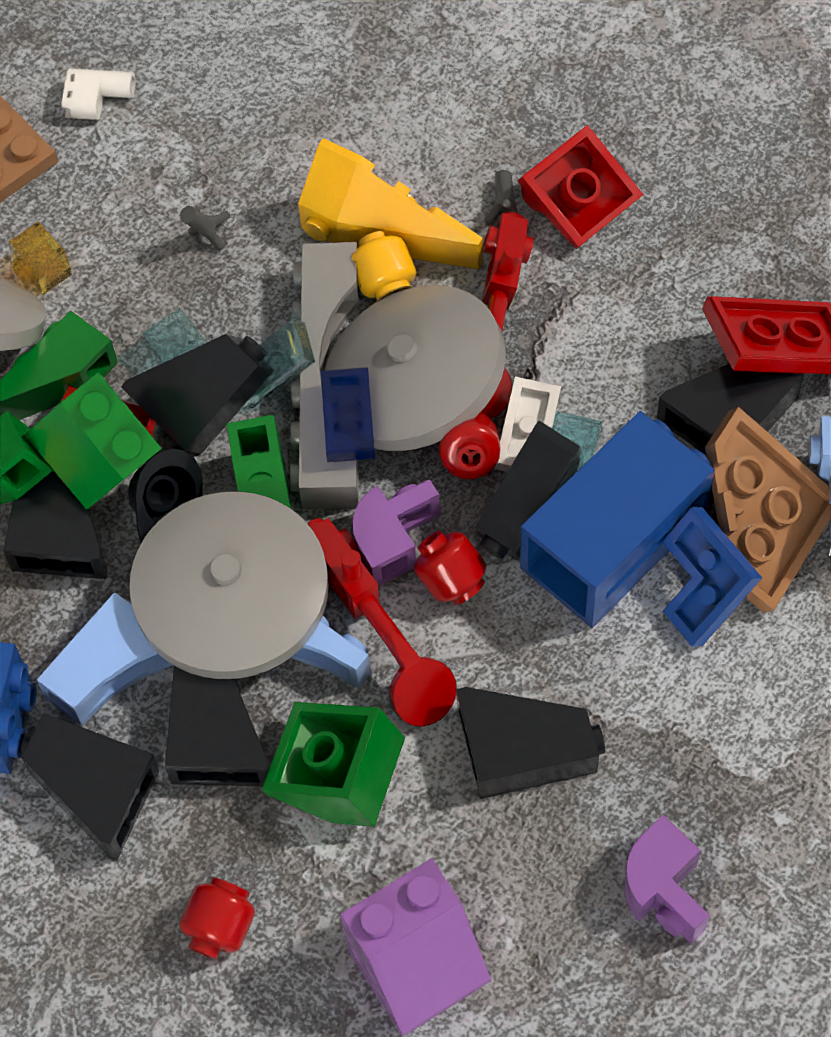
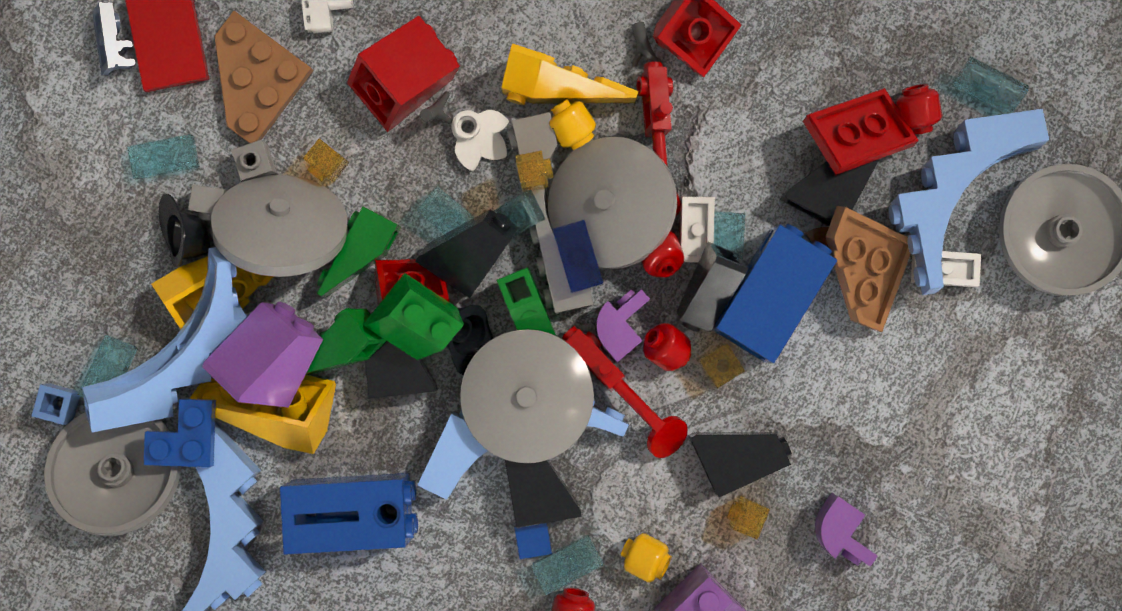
camera: 10 degrees left, 25 degrees up
black slope [21,713,159,861] -> none
green slope [262,702,405,827] -> none
blue plate [662,507,762,647] -> none
none -> red slope [347,16,460,132]
none -> white plate [451,110,509,171]
none -> blue tile [514,523,552,559]
none -> clear yellow plate [515,150,554,192]
none -> clear light blue plate [531,534,604,595]
none -> yellow head [621,533,672,583]
none -> clear yellow plate [697,343,745,389]
none -> clear yellow plate [727,495,770,540]

